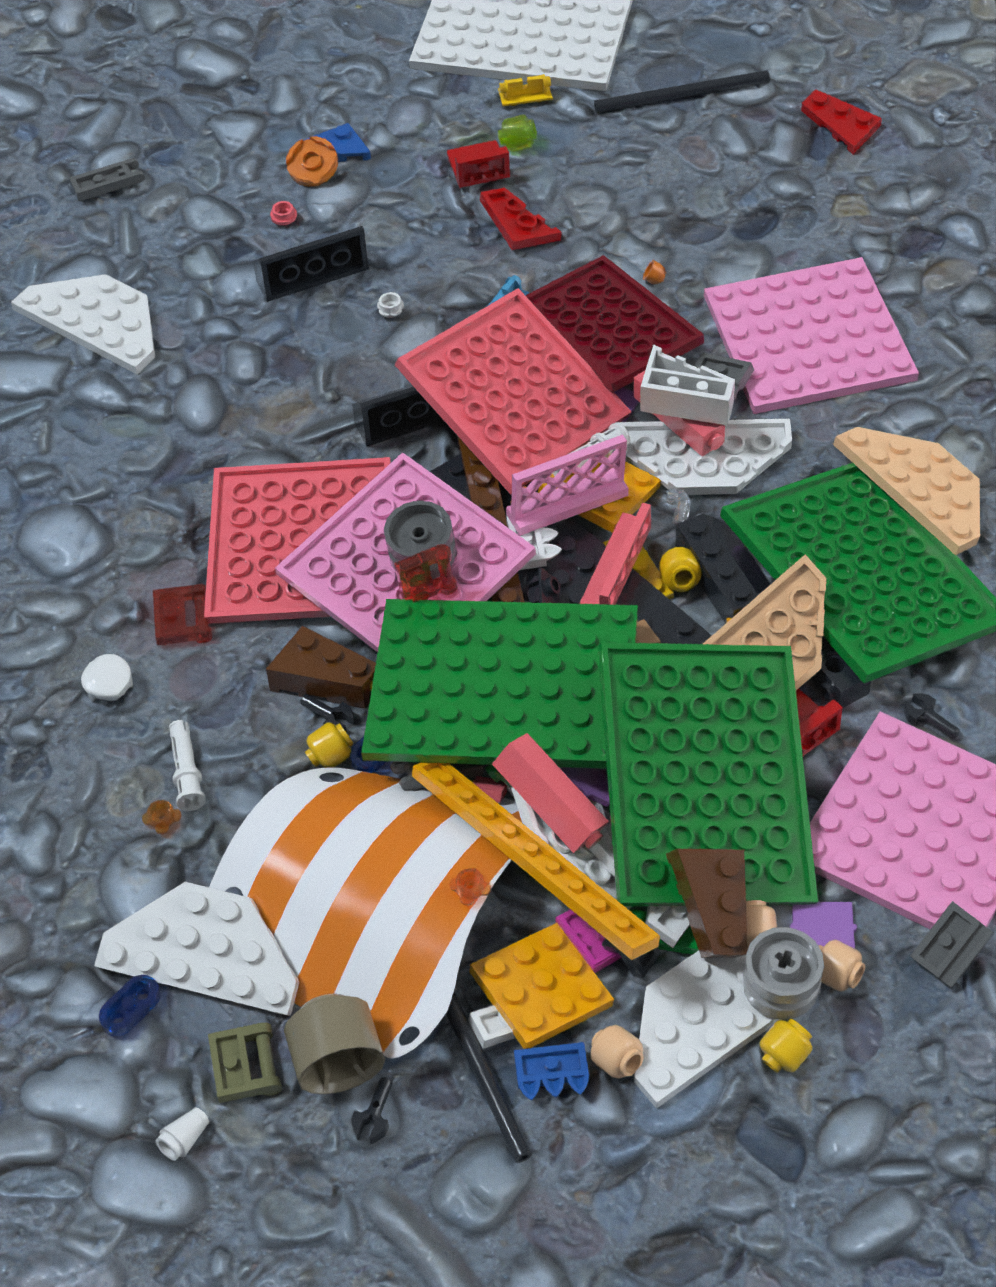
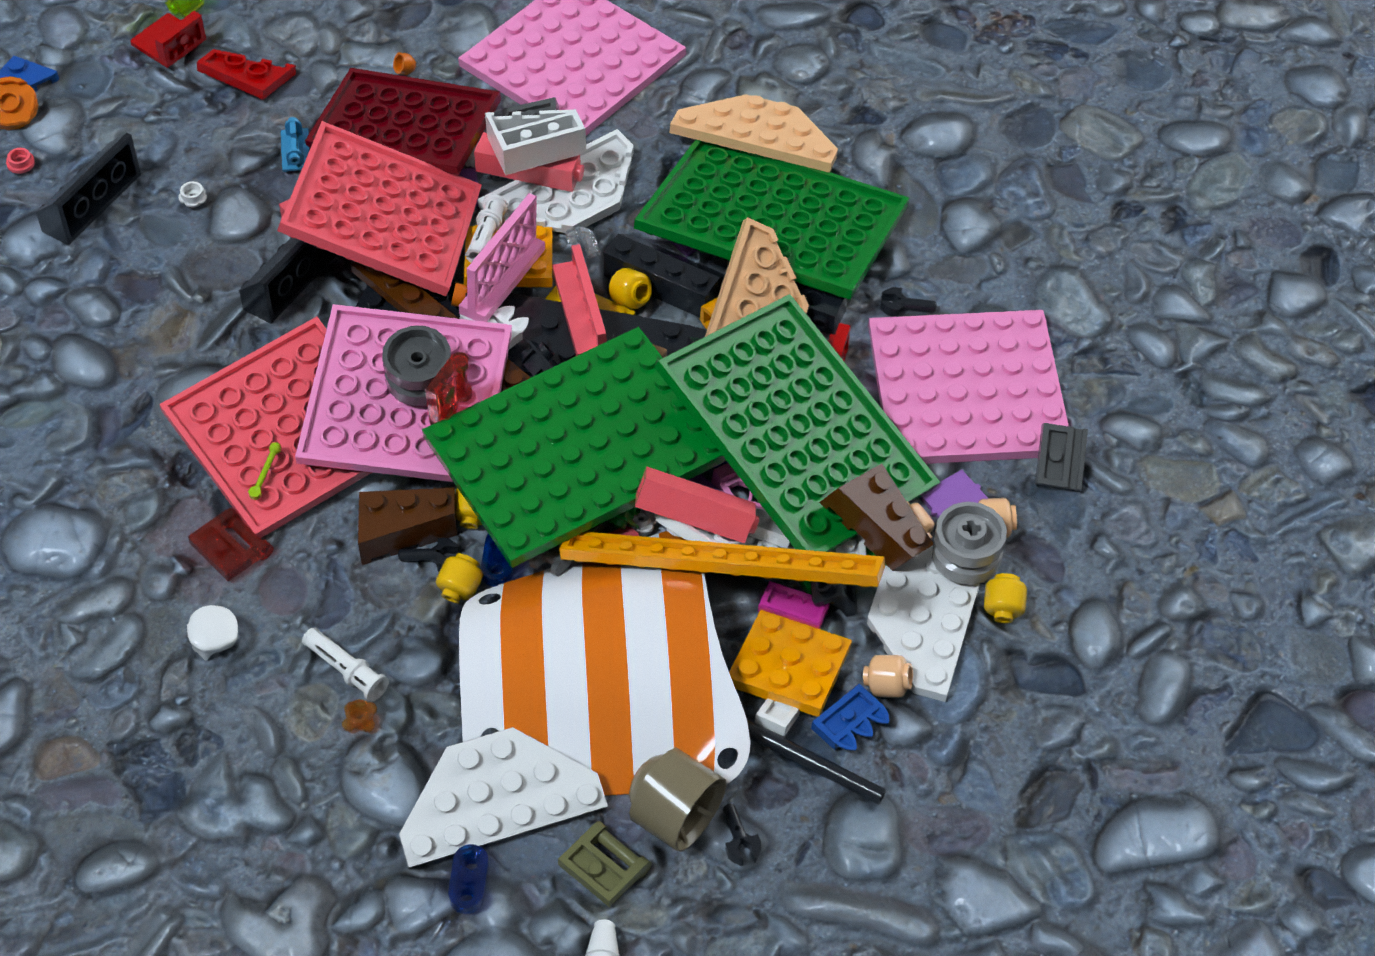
camera: 40 degrees left, 0 degrees up
clear orange plate [449,868,491,906] -> none
none -> lime hinge [248,442,281,500]

